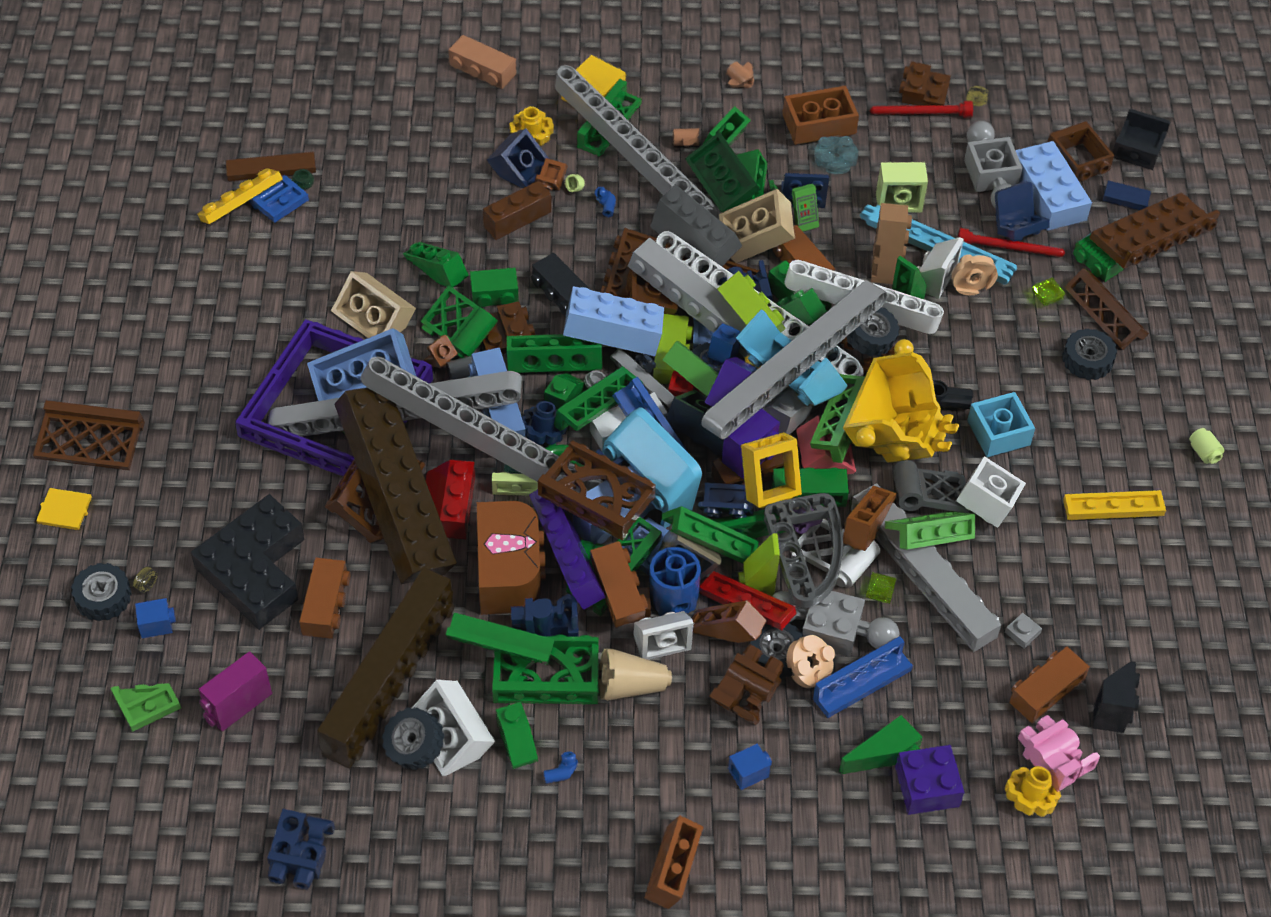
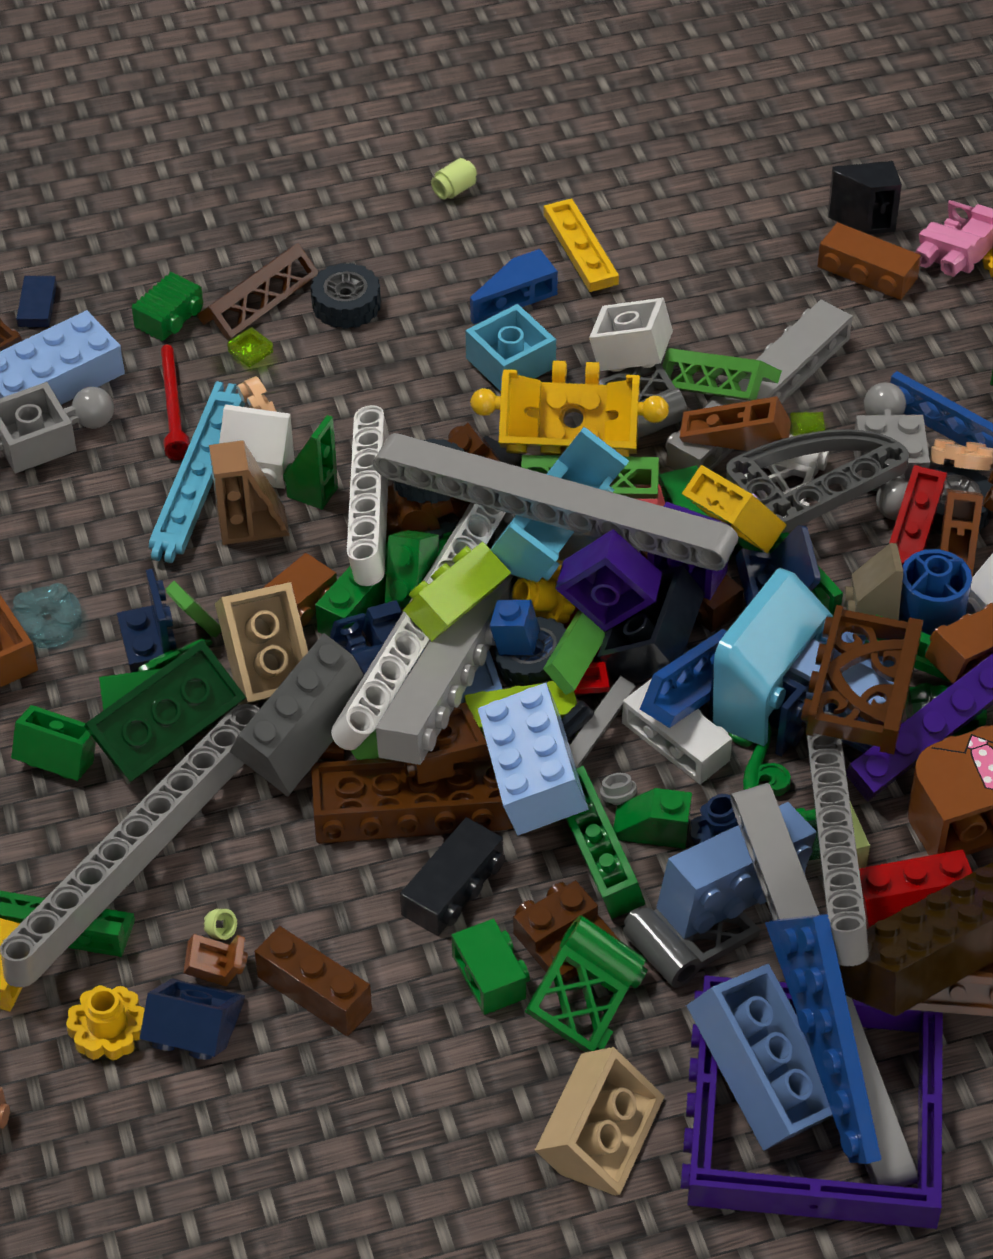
camera: 105 degrees left, 5 degrees down
green slope [403,242,469,288] -> none
dark orange bracket [424,335,458,369] -> none
green fence [554,366,643,431] -> none
blue arm [594,187,616,217] -> none
green fence [662,506,759,564] -> none
nougat piece [673,128,699,146] -> none
lime slope [738,533,780,596] -> none
yellowish green brick [876,162,928,212] -> none
black piece [933,380,973,410] -> none
dark blue bracket [995,181,1050,241] -> none
light grey plate [1005,613,1042,648] -> none
reddish brown bracket [1090,192,1220,269] -> none
none -> blue slope [470,249,558,324]
none -> blue wing [765,914,882,1164]

